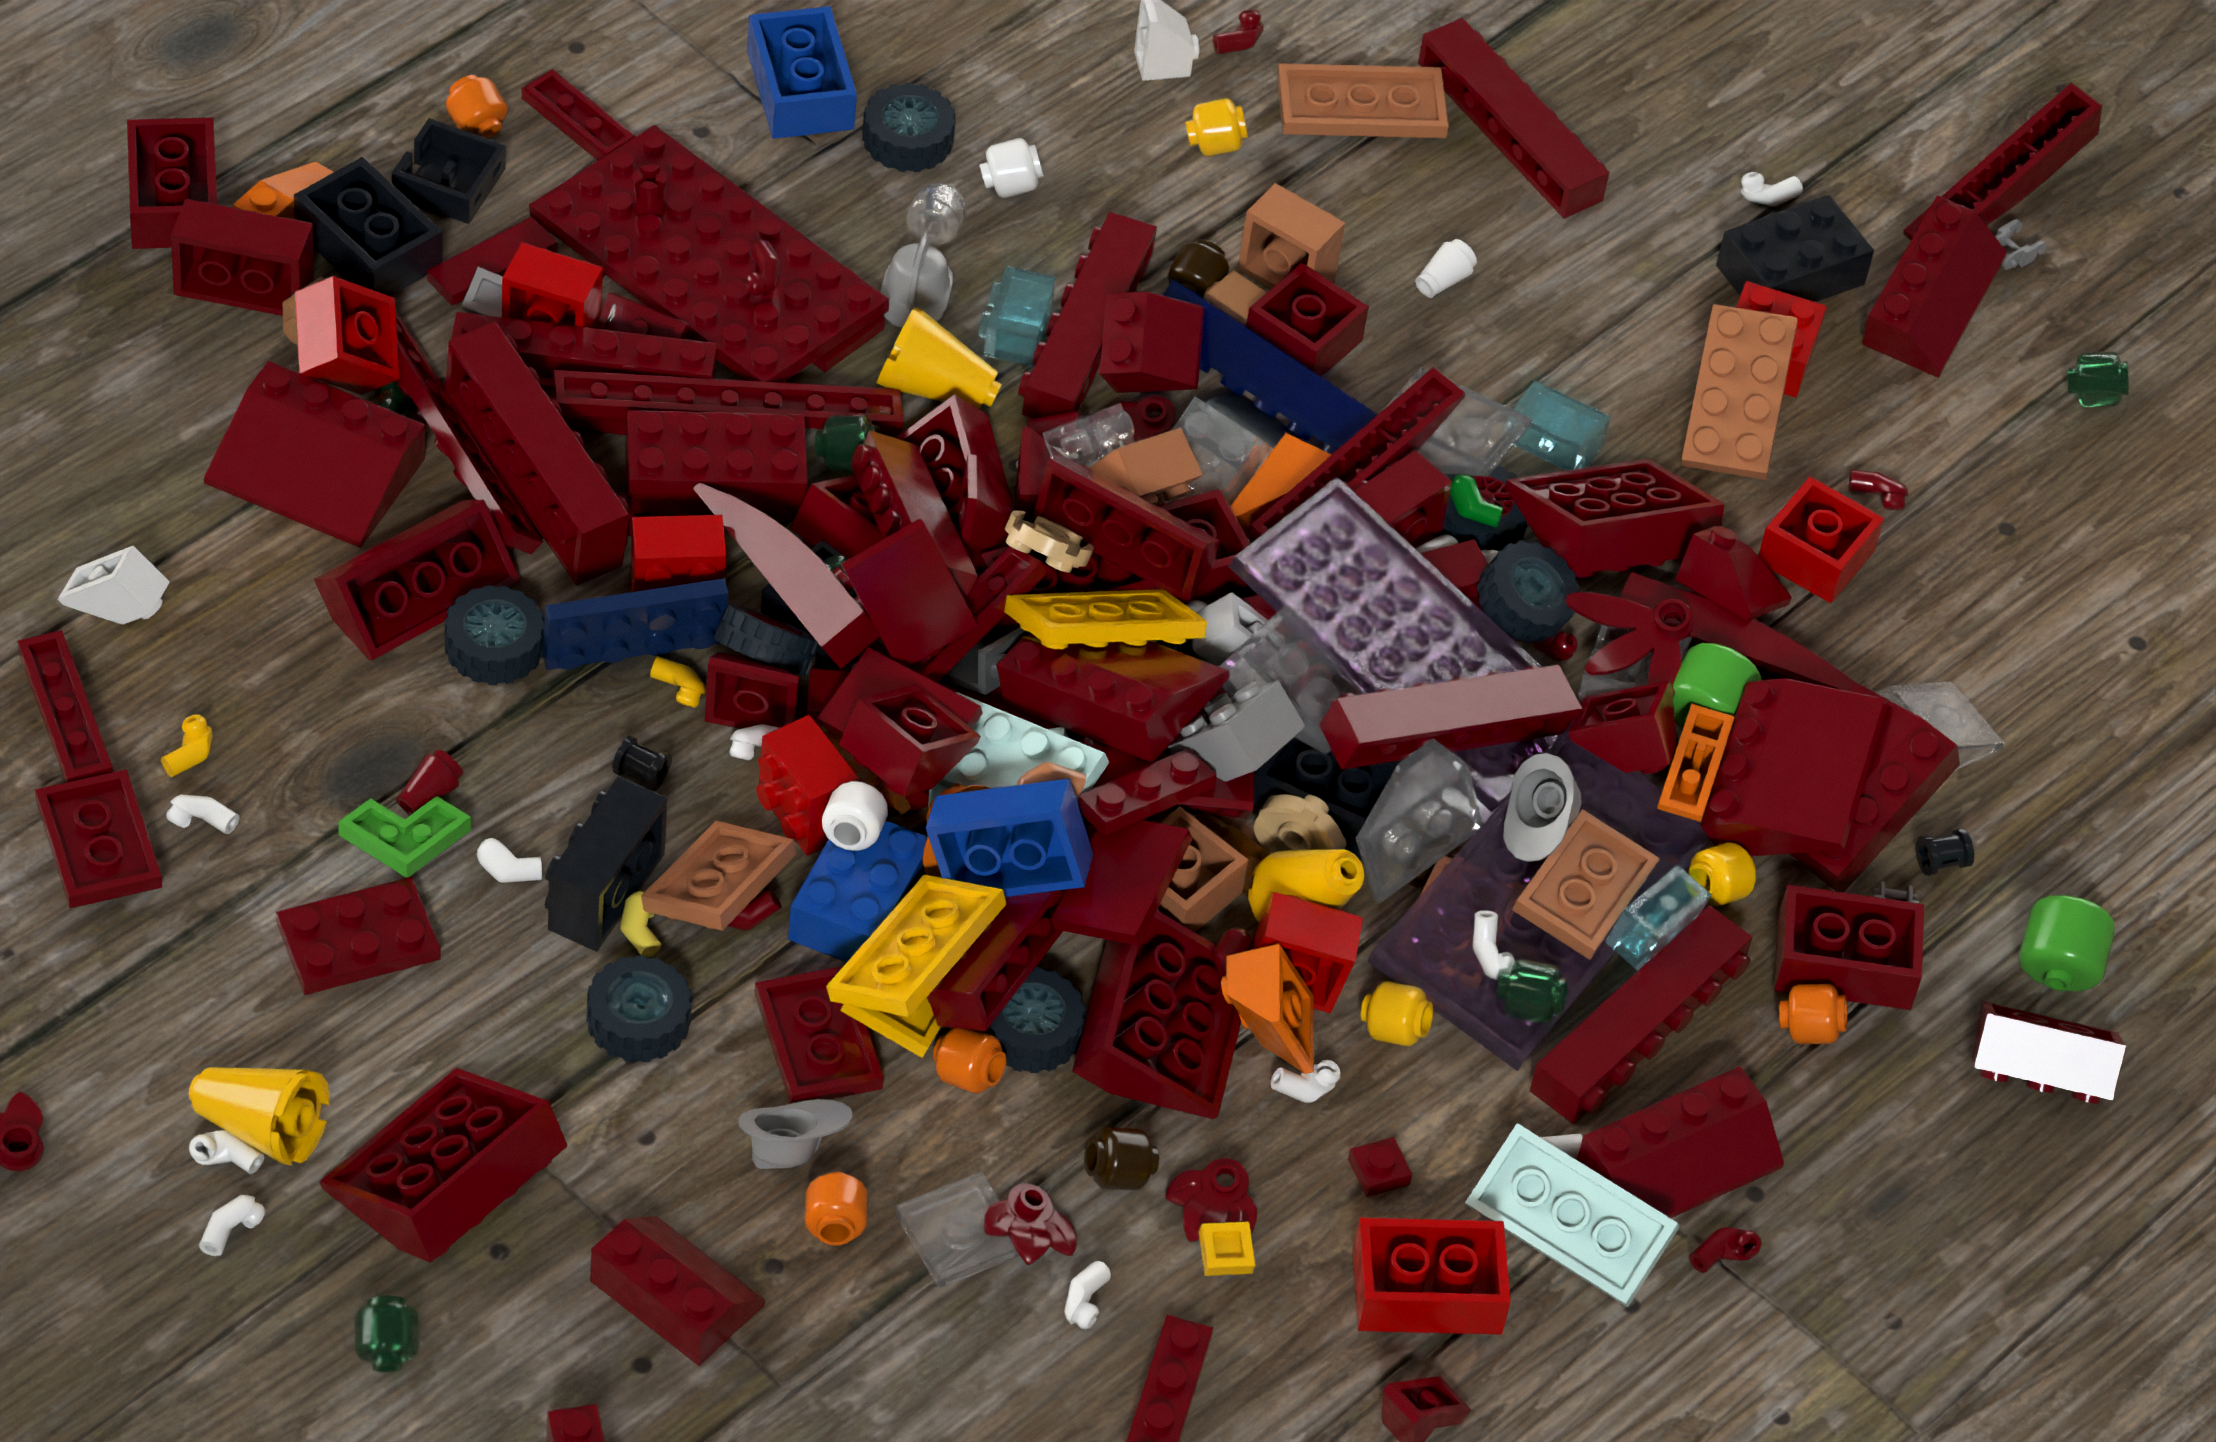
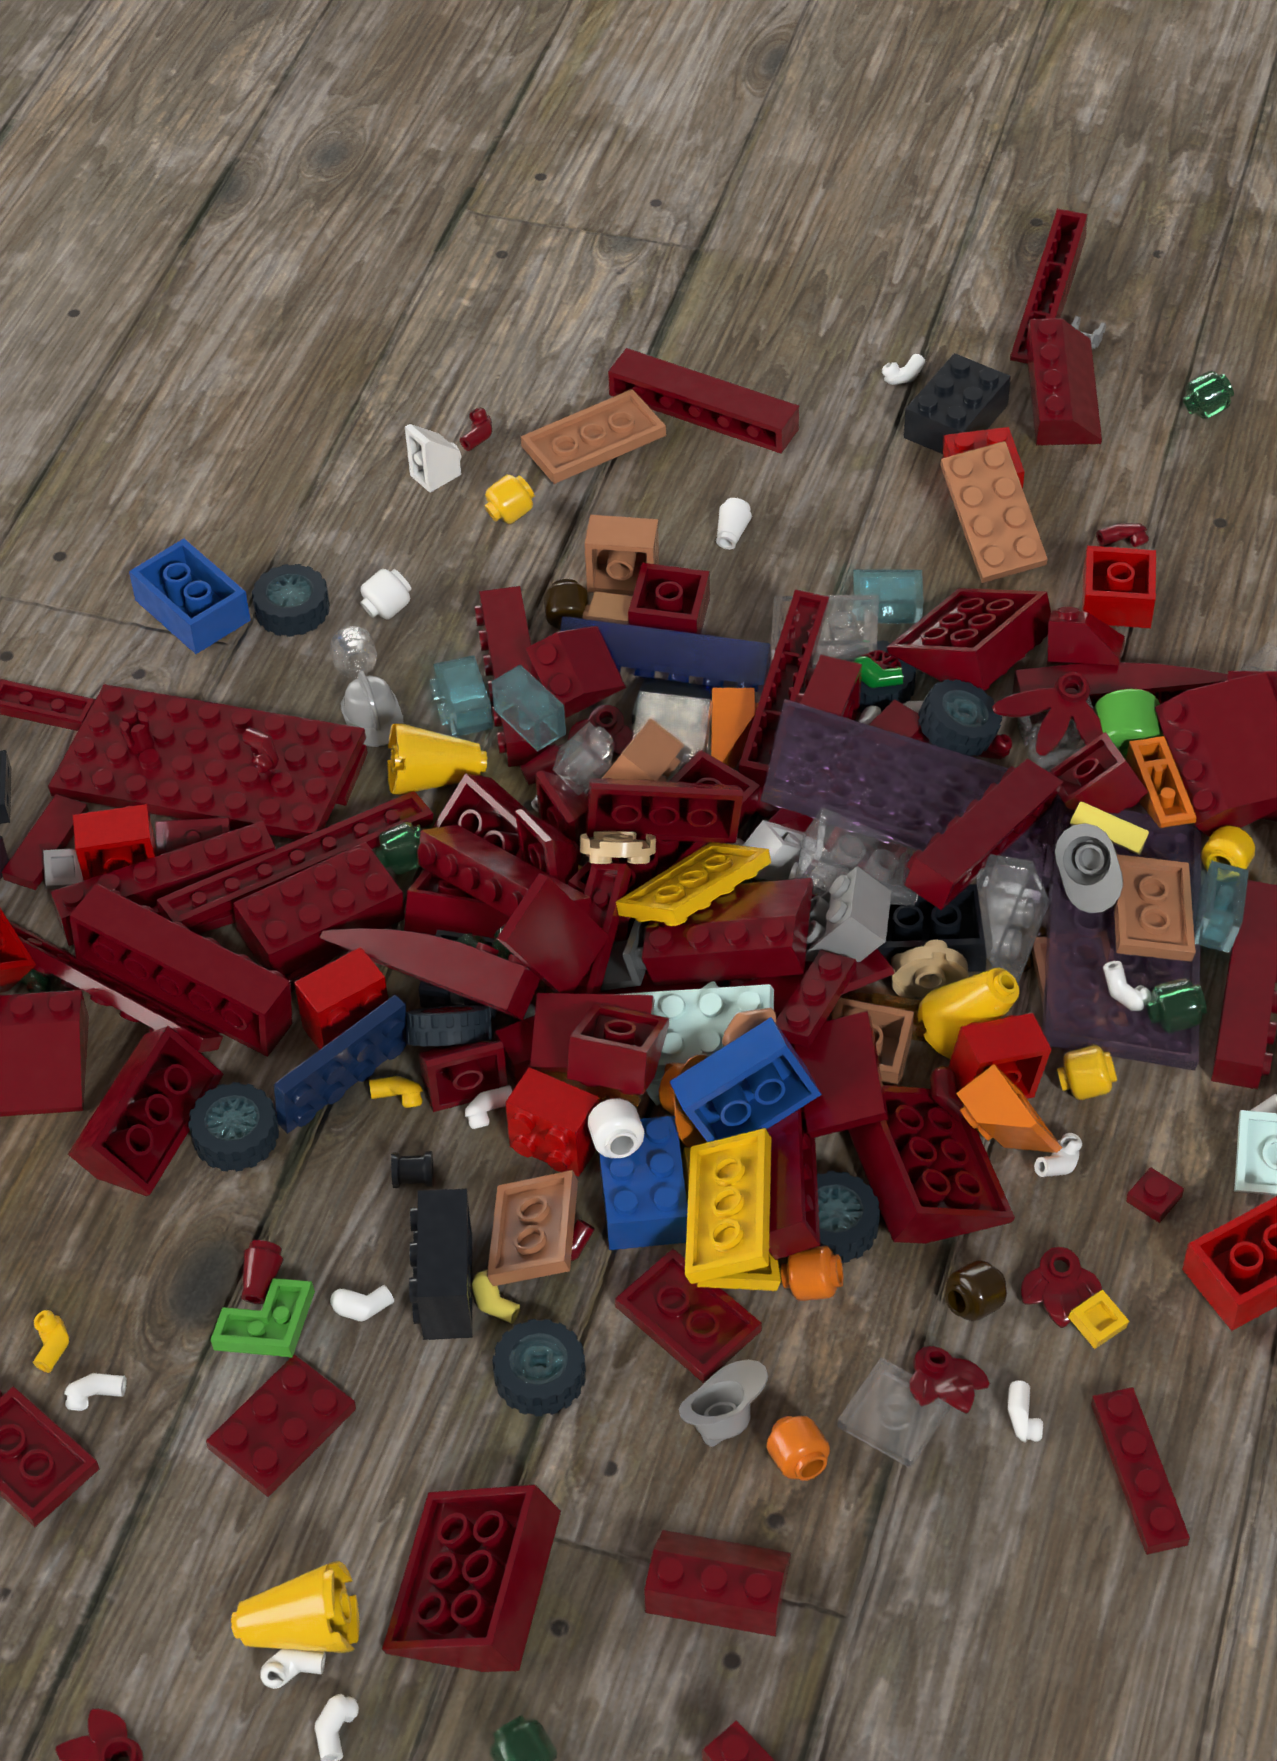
camera: 20 degrees left, 0 degrees up
none -> clear light blue brick [492,665,566,751]
none -> light yellow slope [1070,802,1149,855]

